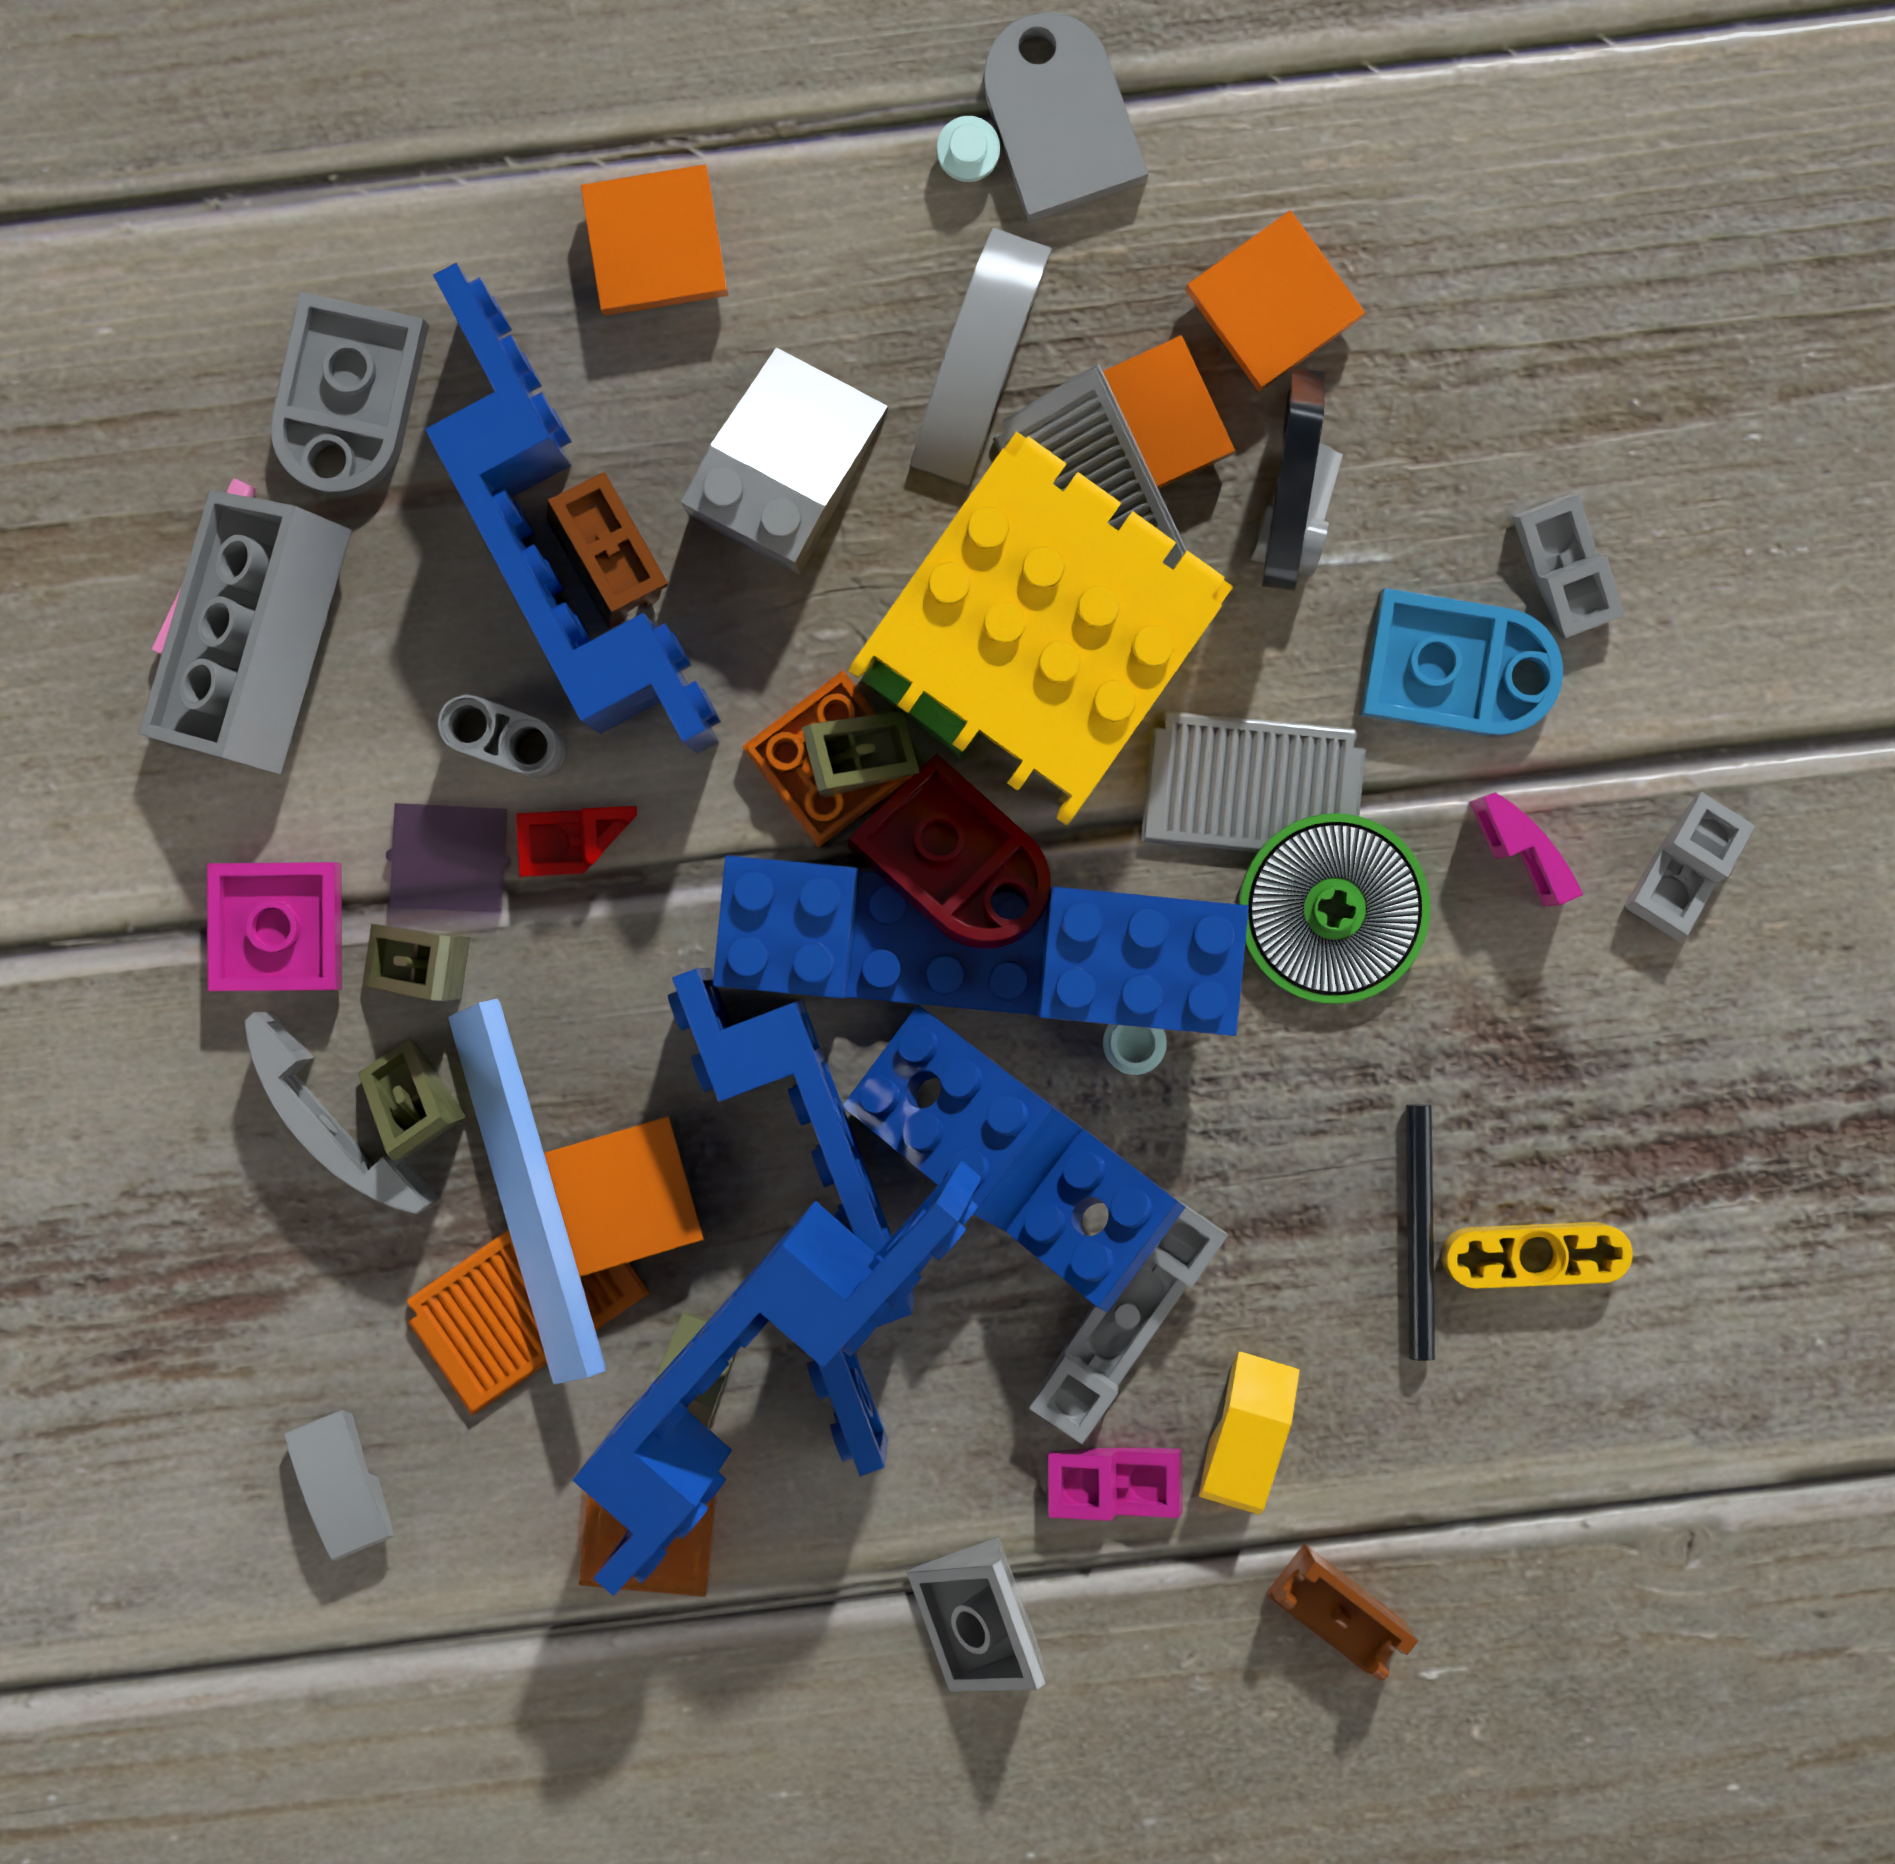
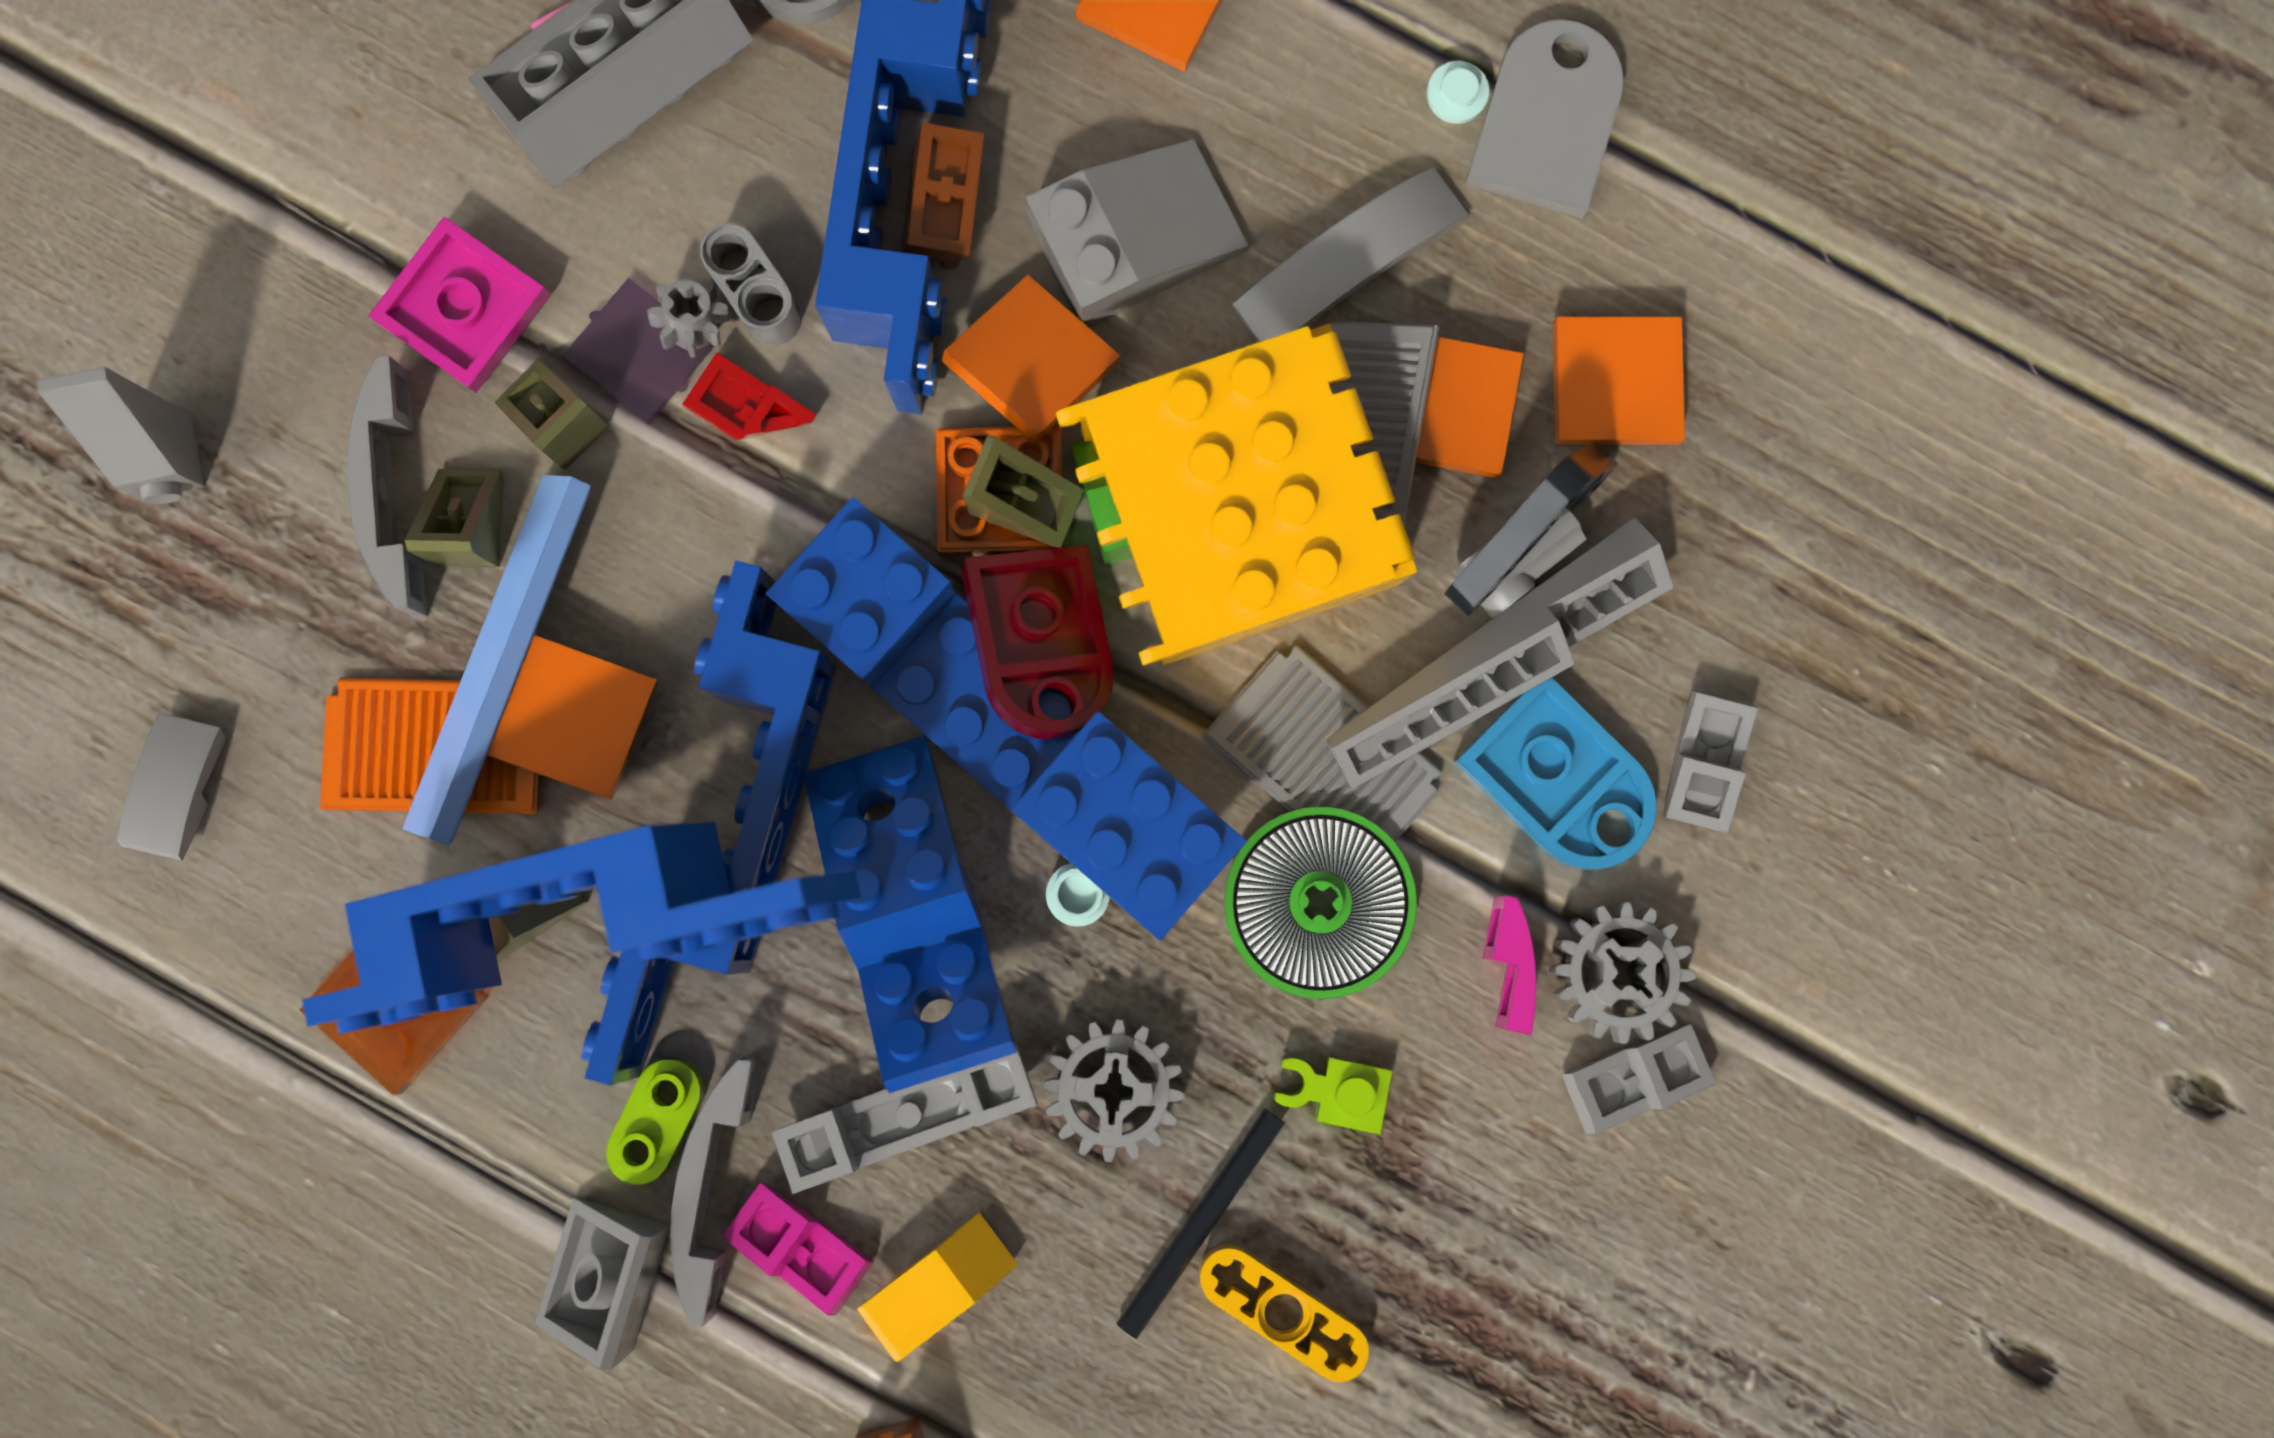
camera: 30 degrees right, 5 degrees down
none -> light grey slope [37,366,205,504]
none -> lime plate [606,1058,705,1185]
none -> light grey gear [647,272,730,358]
none -> light grey slope [670,1056,762,1327]
none -> orange tile [942,274,1121,444]
none -> light grey gear [1043,1018,1184,1163]
none -> lime plate [1273,1056,1393,1135]
none -> light grey slope [1326,517,1674,790]
none -> light grey gear [1549,902,1696,1044]

